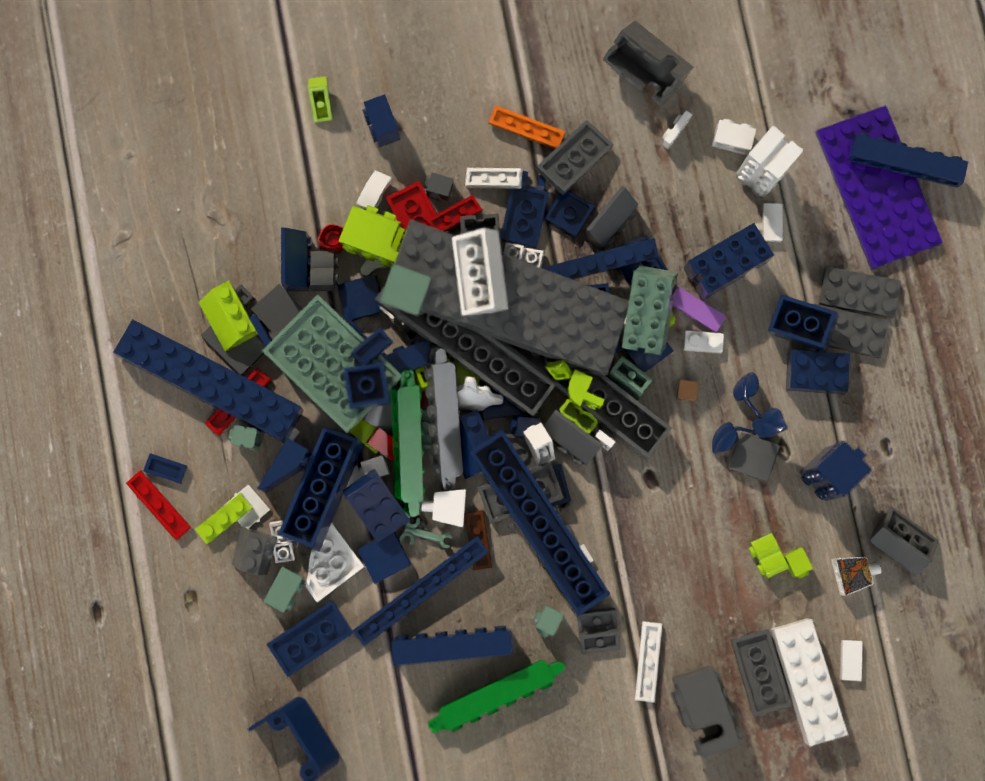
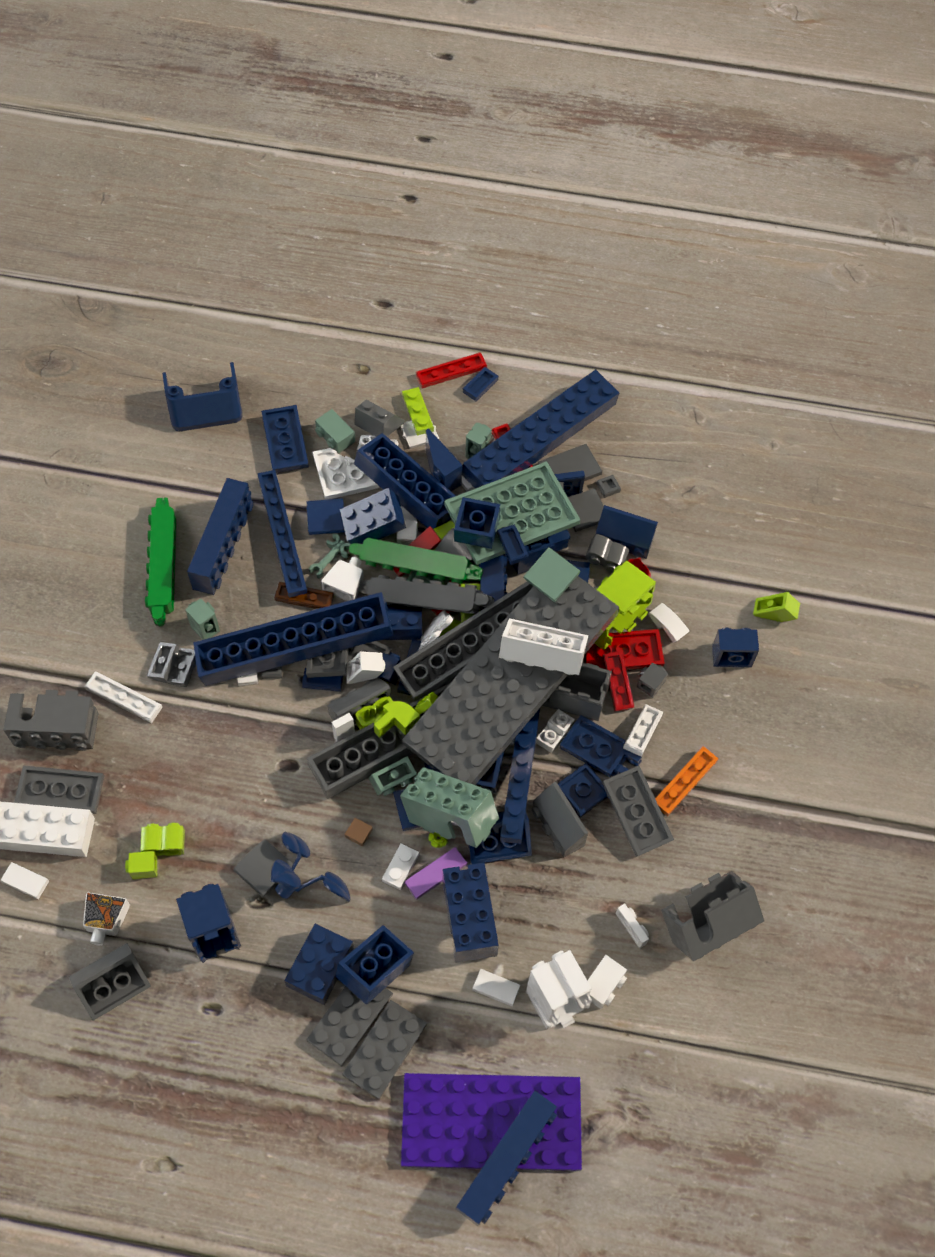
camera: 110 degrees right, 20 degrees down
lime slope [198,280,258,352] -> none

